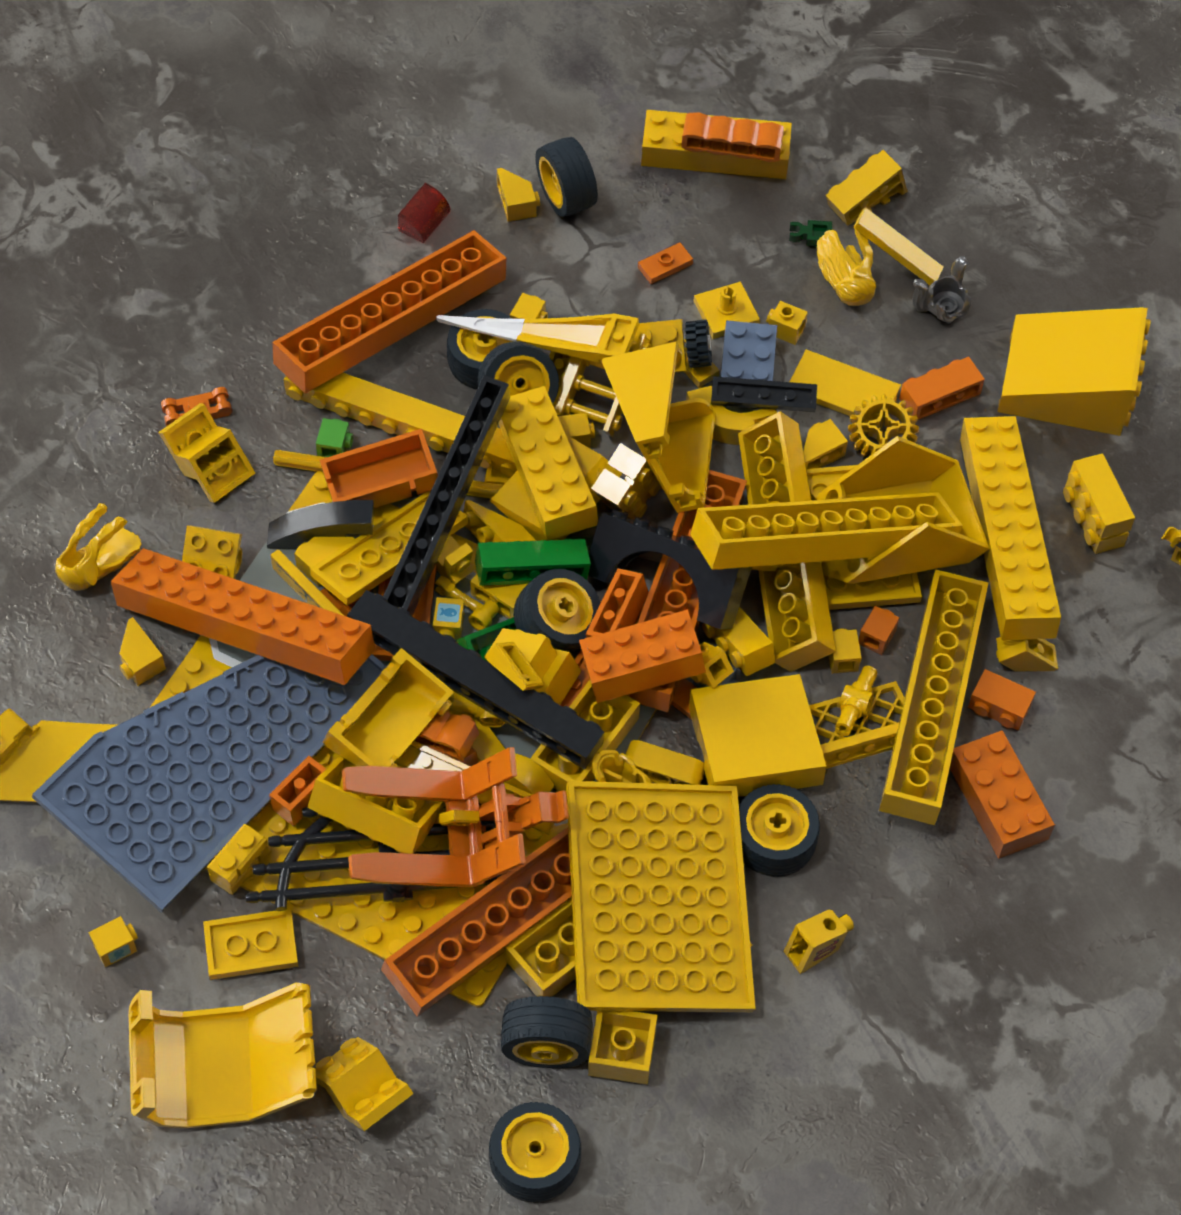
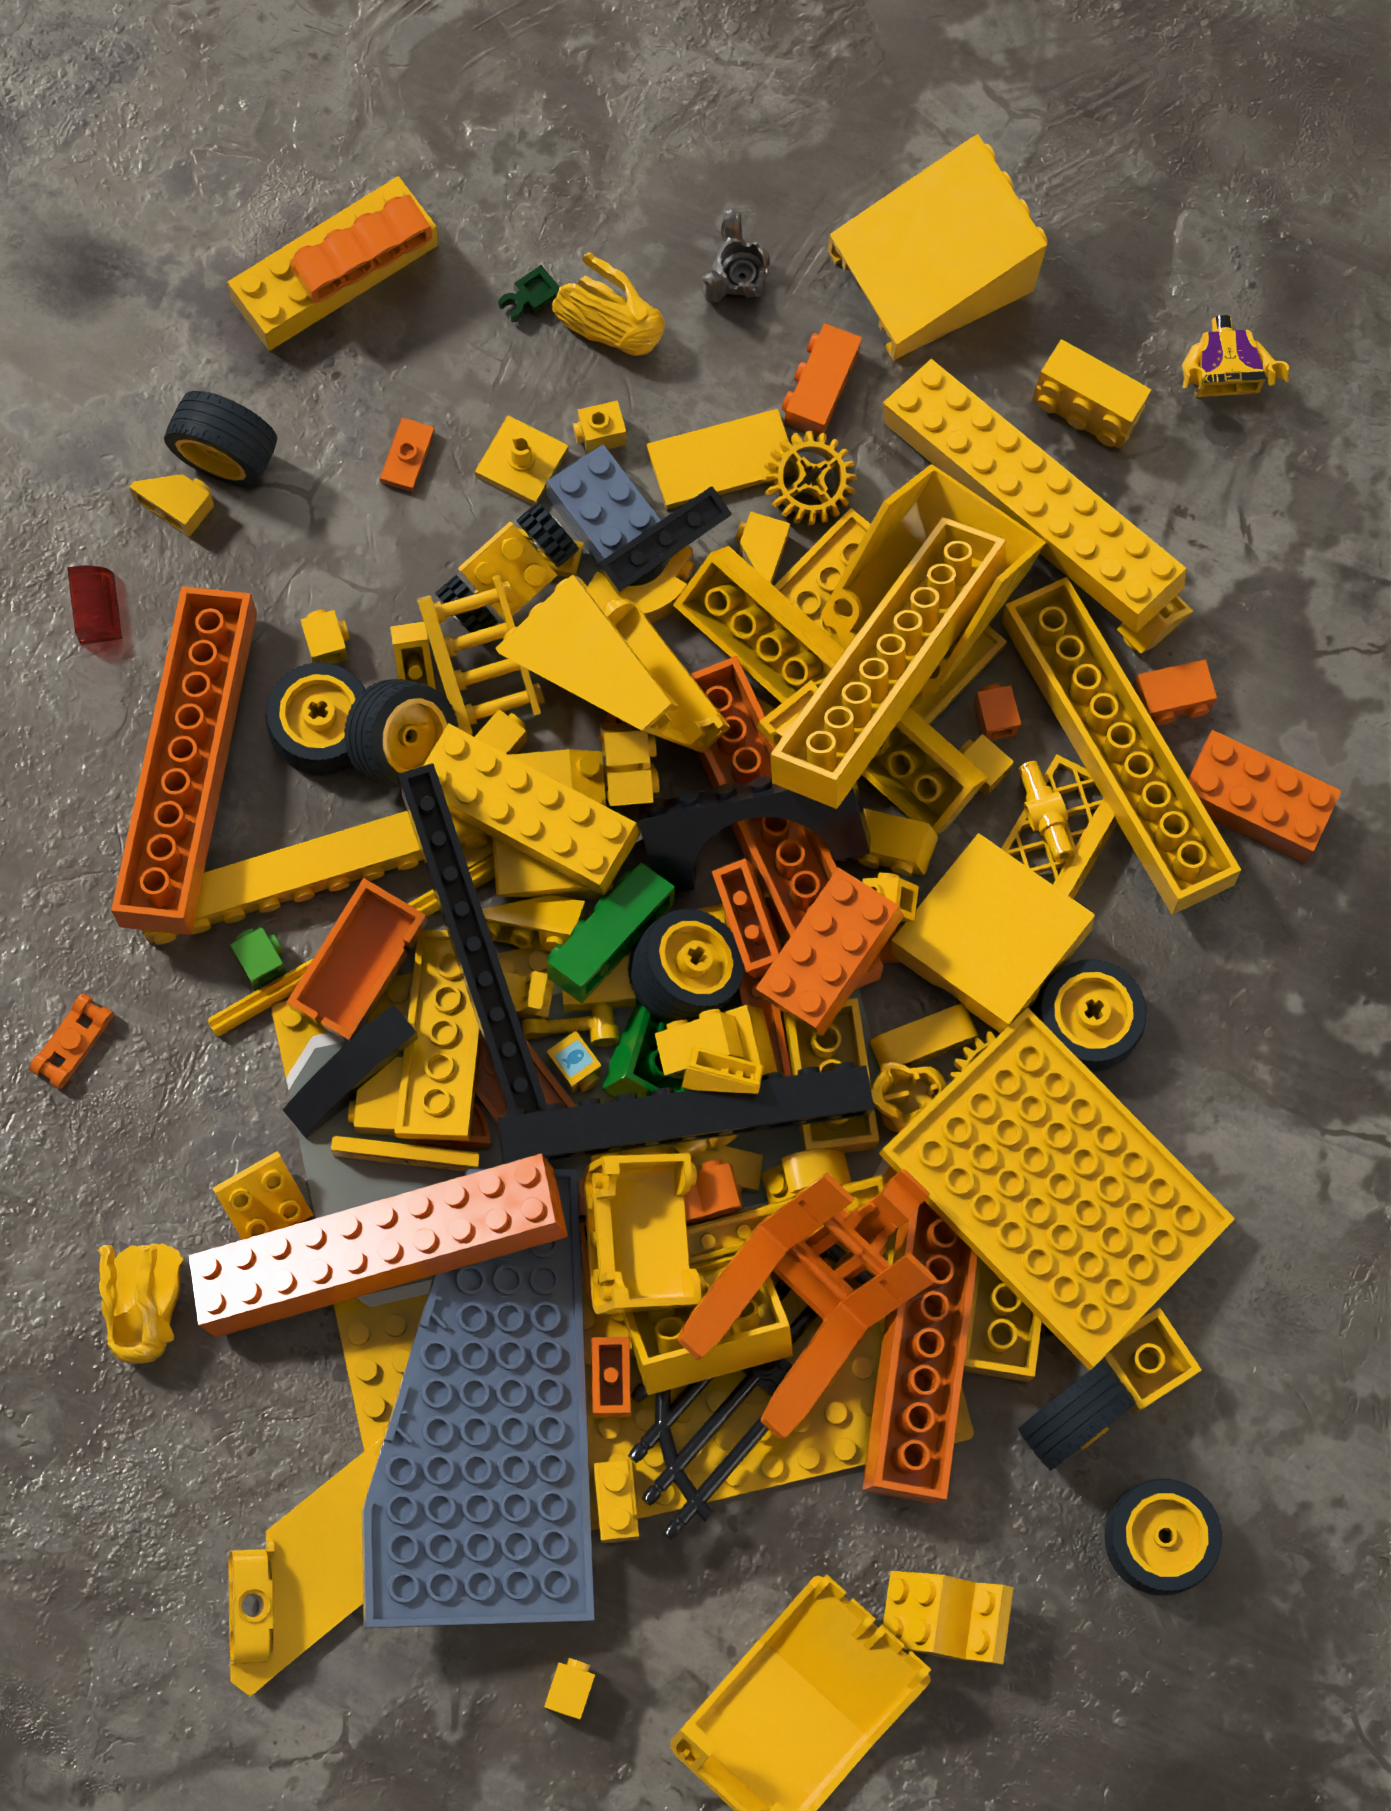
camera: 45 degrees left, 15 degrees up
yellow slope [119,617,166,686] -> none
yellow bracket [158,403,255,503] -> none
yellow plate [203,908,299,980] -> none
yellow plate [436,314,639,363] -> none
yellow tile [439,810,479,826] -> none
yellow torso [783,909,854,974] -> none
yellow wedge [826,150,908,226] -> none
yellow tile [853,208,943,285] -> none

